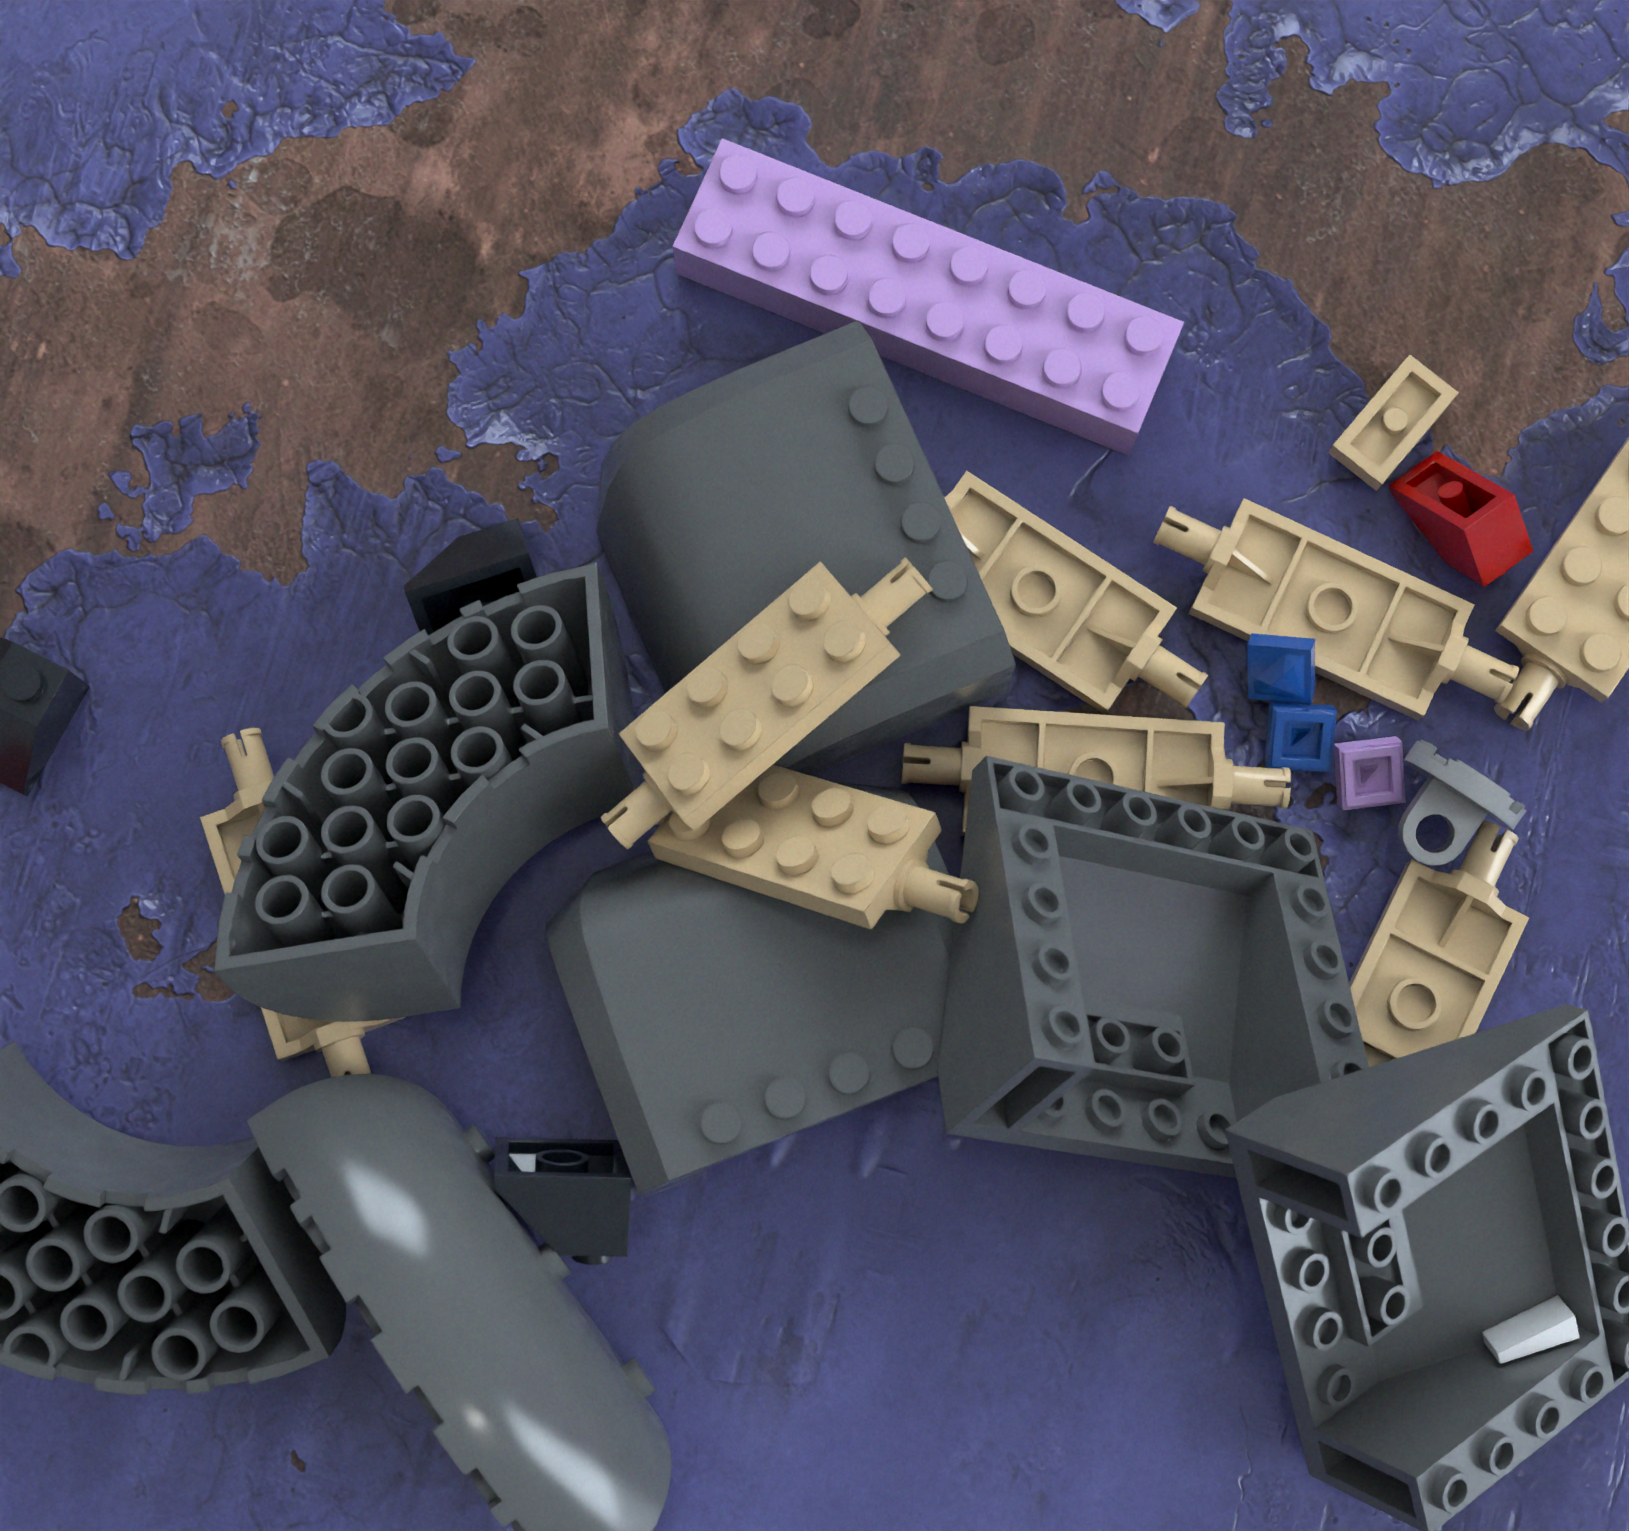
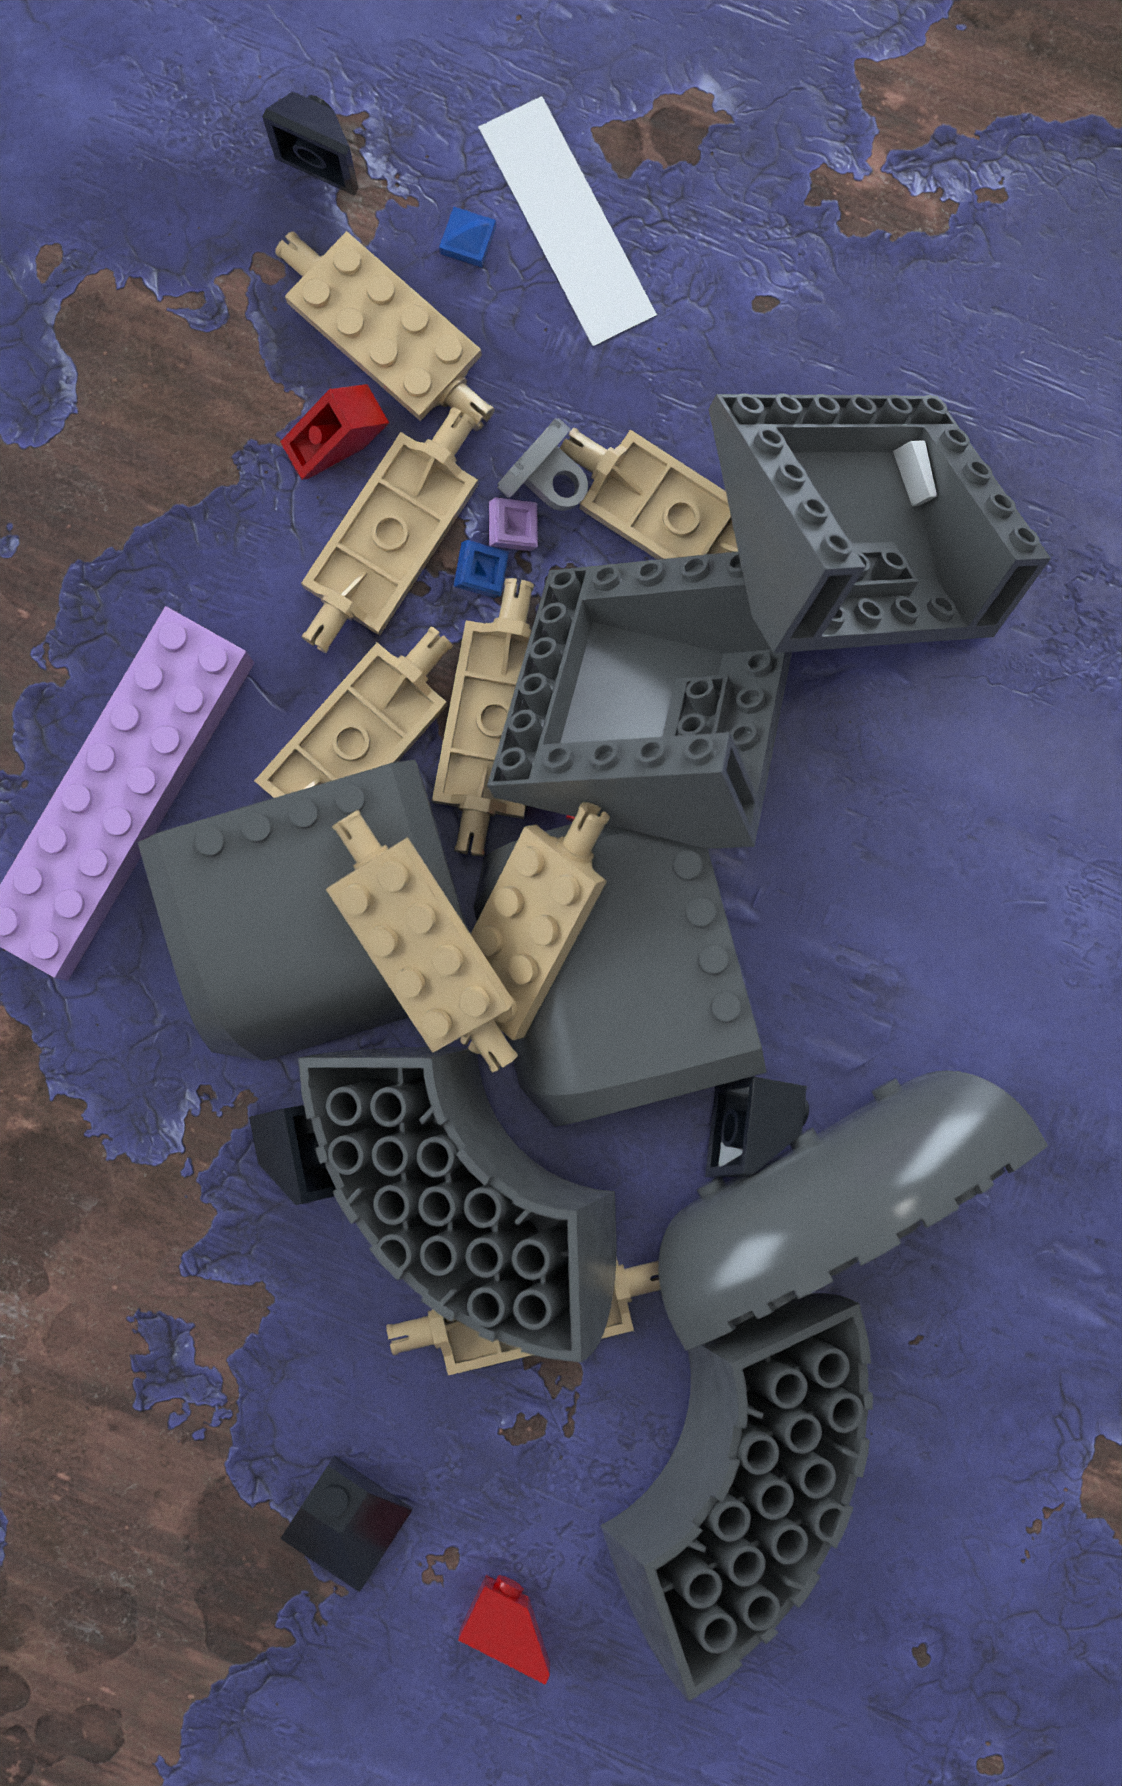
camera: 85 degrees left, 5 degrees up
blue tile [1247,633,1315,704] -> none
tan plate [1328,354,1459,491] -> none

